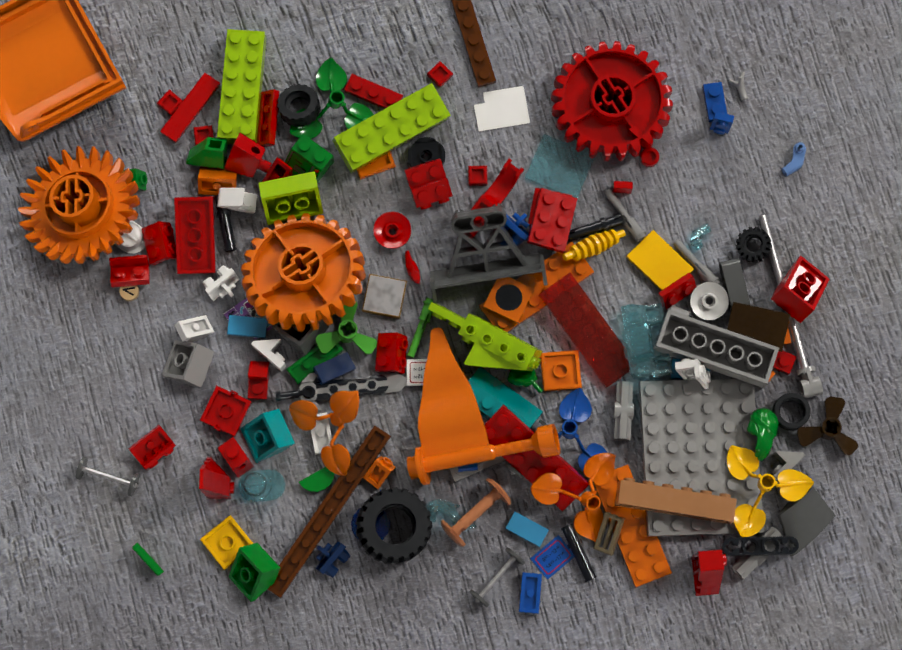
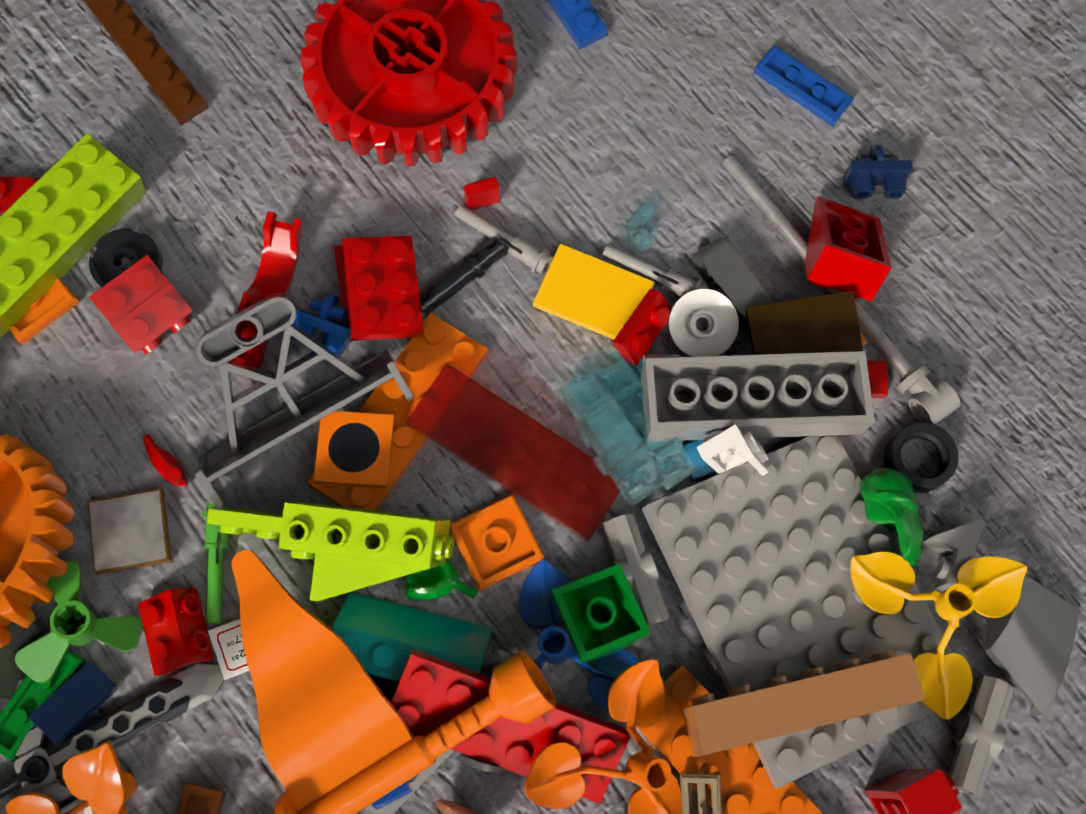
camera: 25 degrees left, 5 degrees down
red dish [373,212,411,249] -> none
red tile [427,61,453,88] -> none
red tile [468,166,487,186] -> none
white sticker [474,86,530,131] -> none
clear light blue piece [525,134,595,198] -> none
yellow piece [562,229,626,261] -> none
red tile [640,148,659,167] -> none
blue plate [710,111,734,134] -> none
black beam [721,536,799,557] -> none
black tyre [736,227,772,263] -> none
medium blue arm [781,142,806,177] -> none
dark brown piece [797,396,858,456] -> none
none -> green slope [551,563,651,663]
none -> blue tile [754,45,854,126]
none -> dark blue hips [843,145,913,199]

